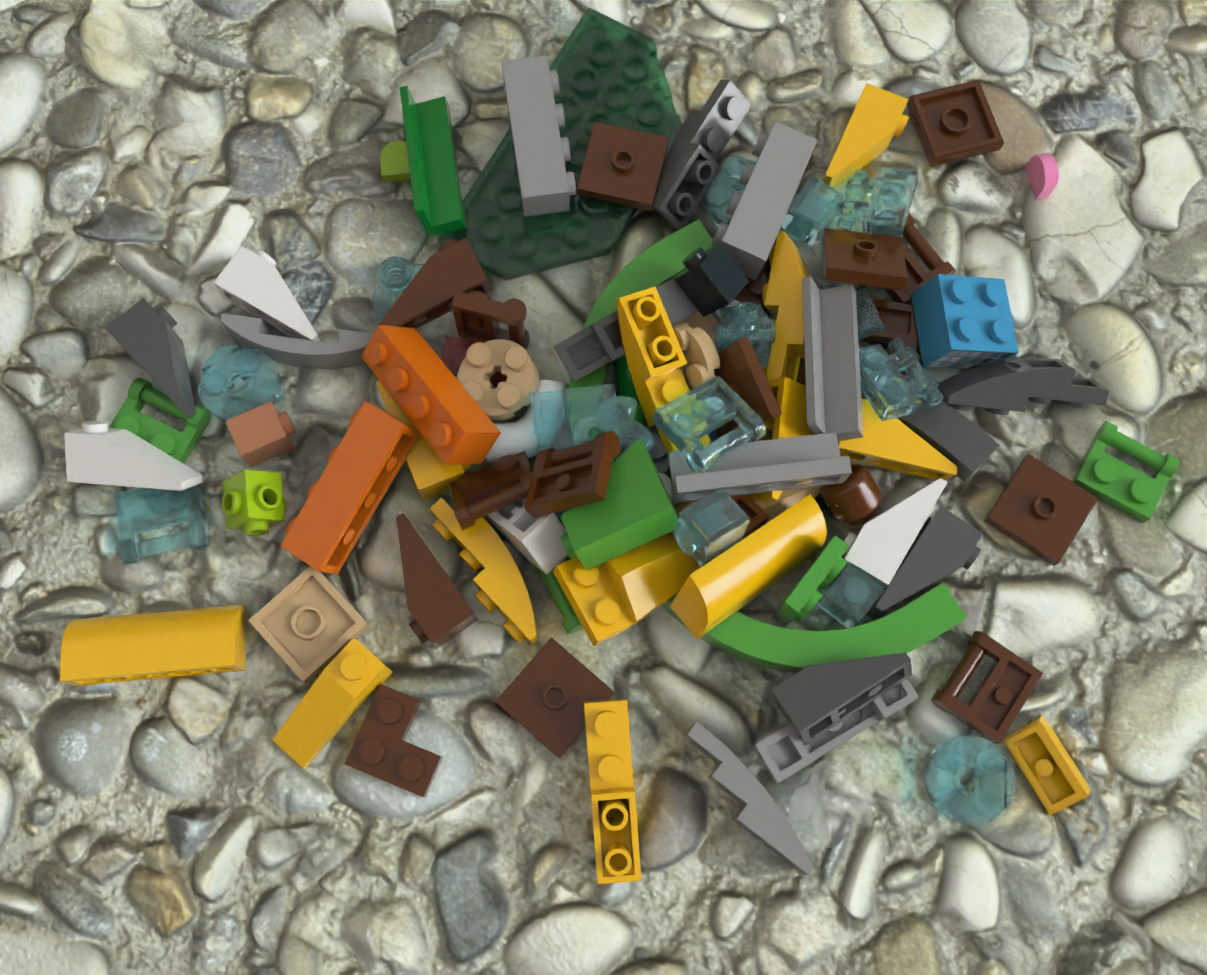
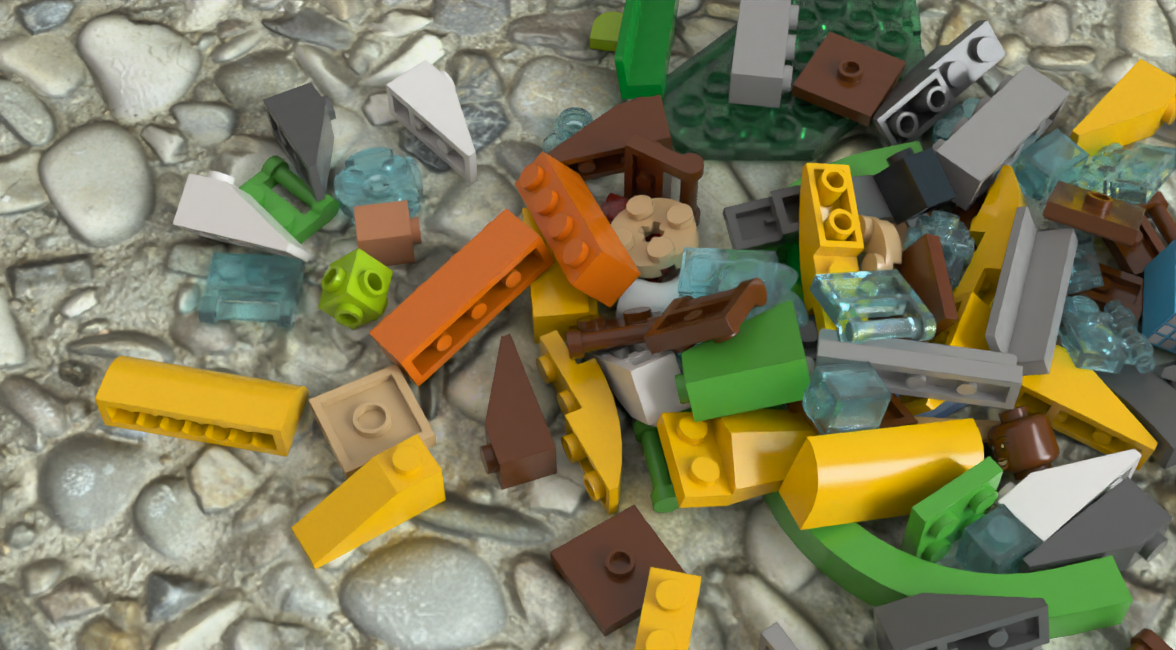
camera: 20 degrees right, 20 degrees down
light grey slope [220,313,373,369] -> none
reddish brown plate [345,684,443,798] -> none

